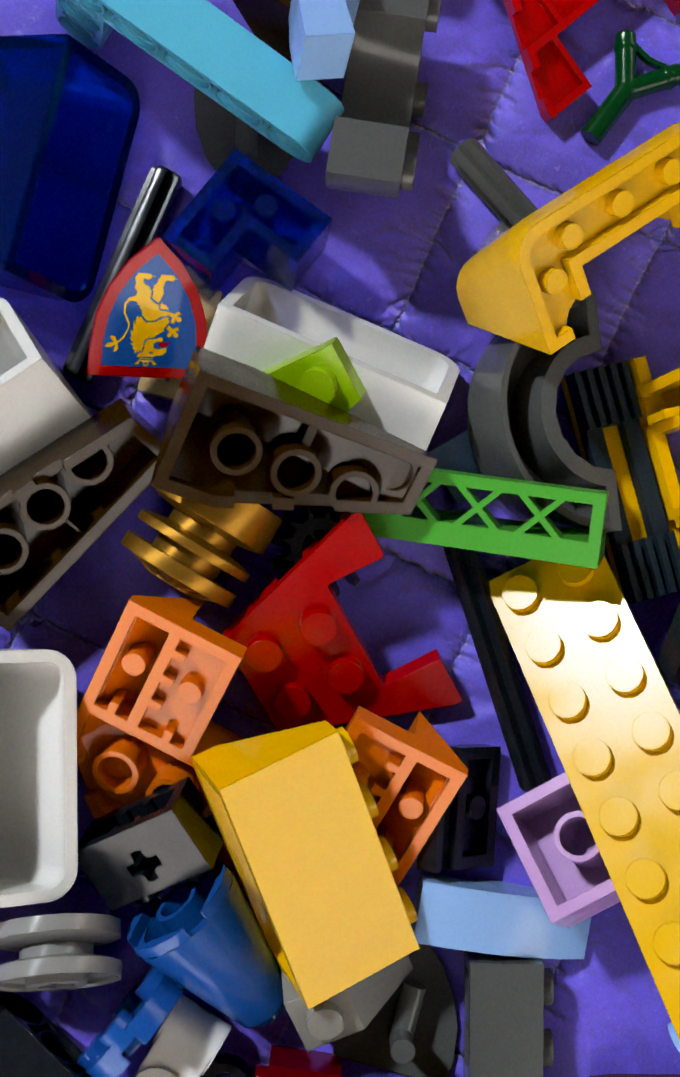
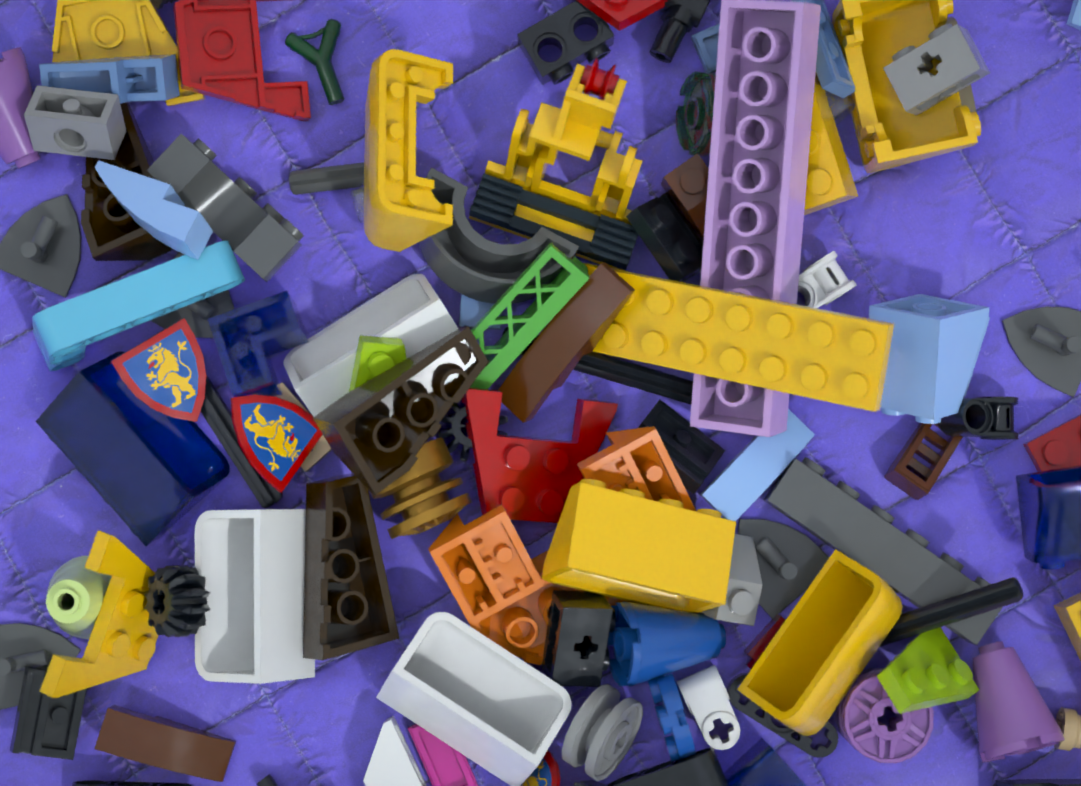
camera: 50 degrees left, 0 degrees up
none -> shield [111,318,207,422]
none -> reddish brown slope [498,263,635,423]

